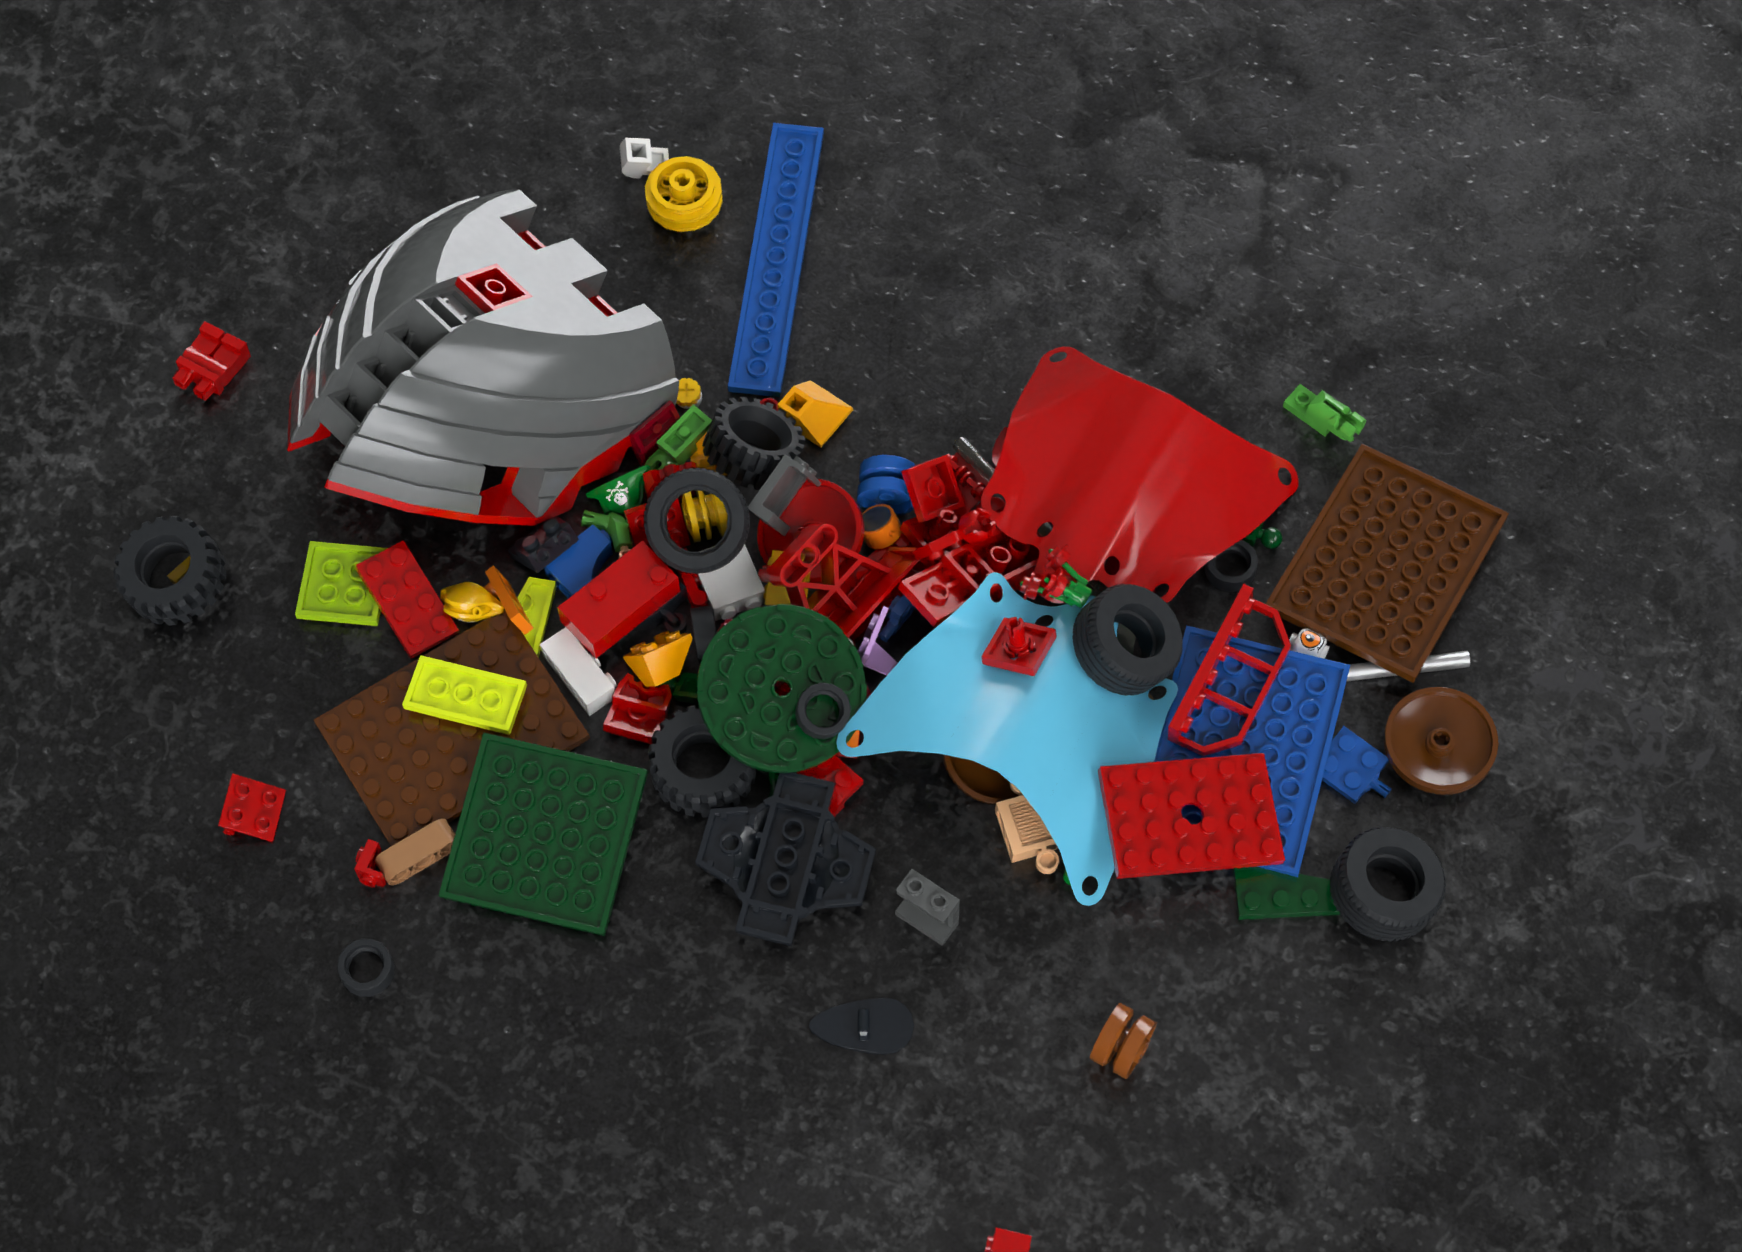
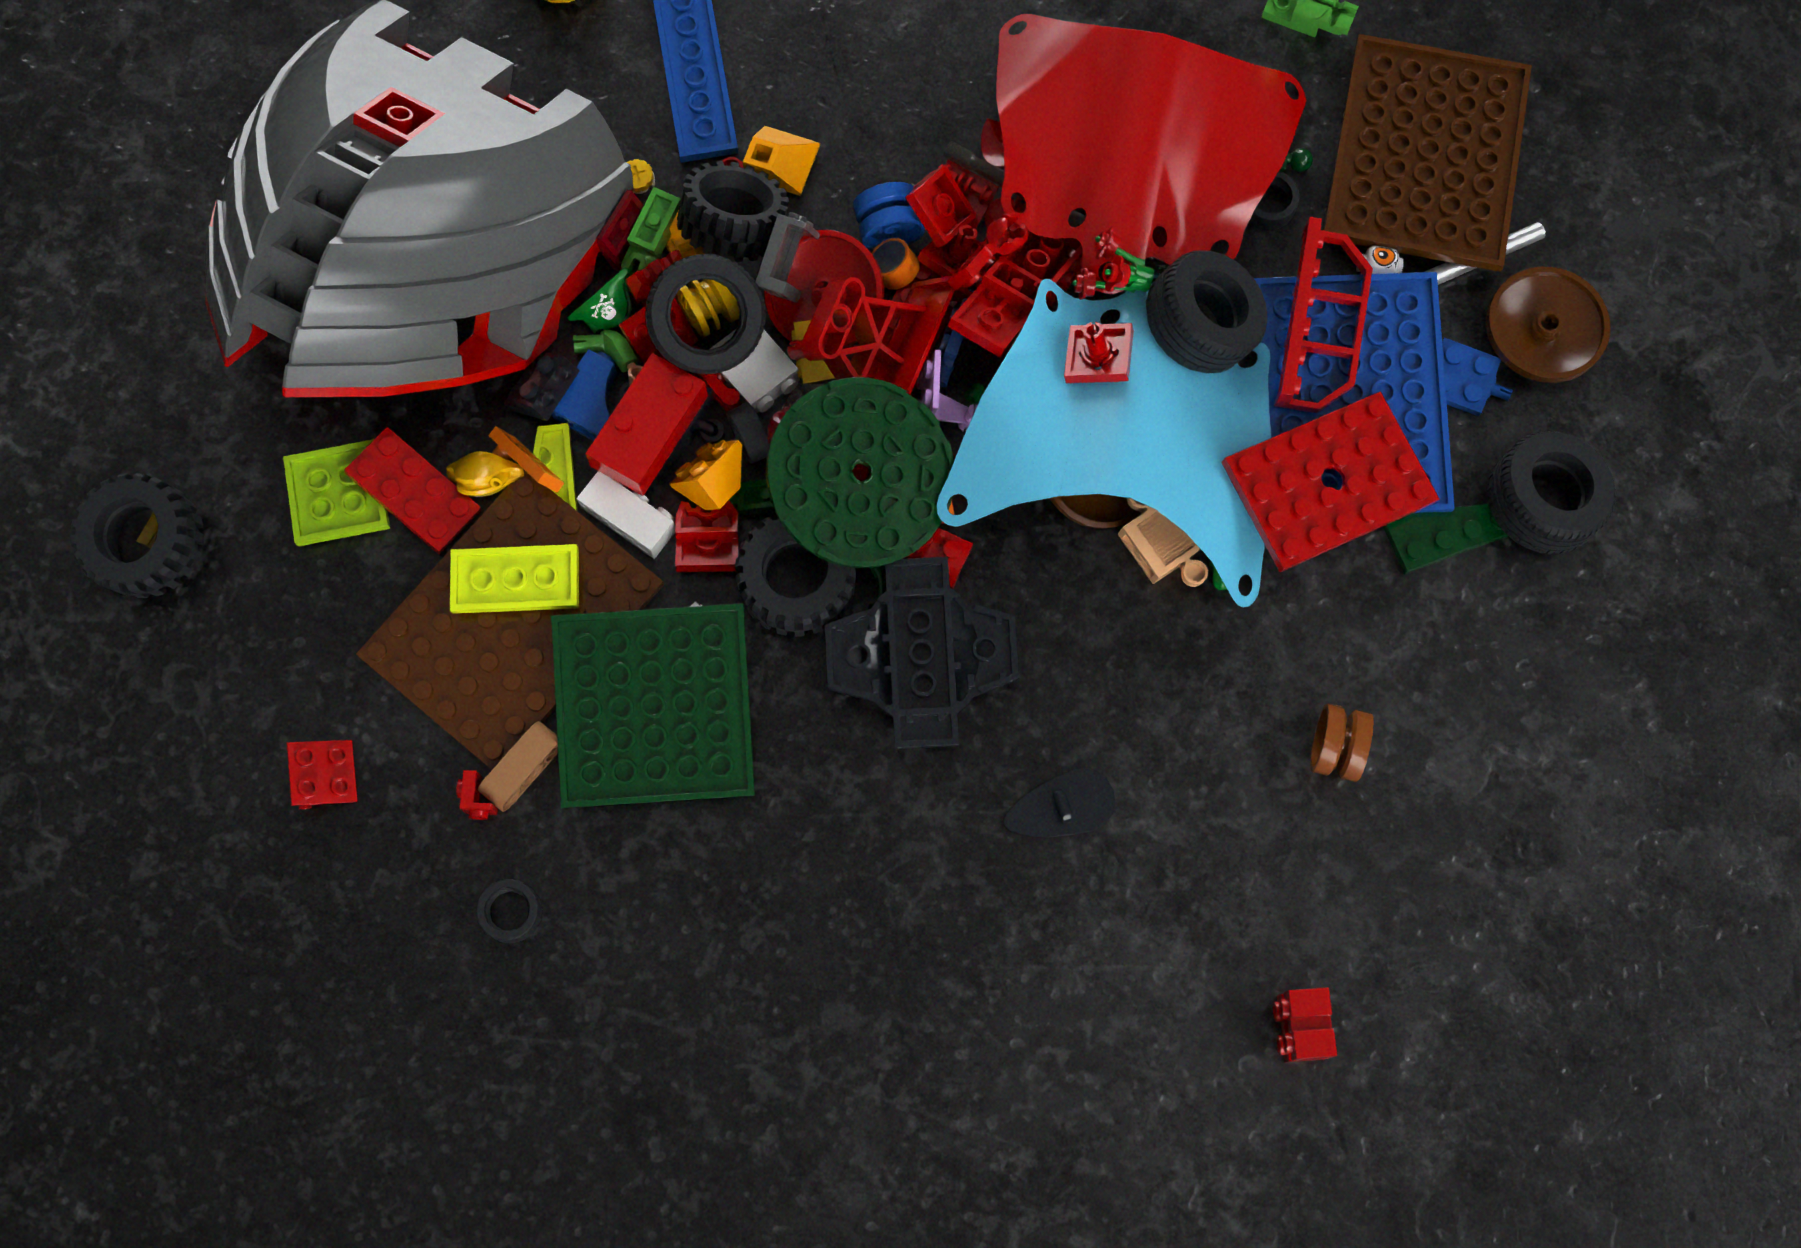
camera: 20 degrees left, 10 degrees up
red hips [173,321,251,401] -> none
black tyre [795,683,851,739] -> none
dark grey panel [895,869,960,946] -> none

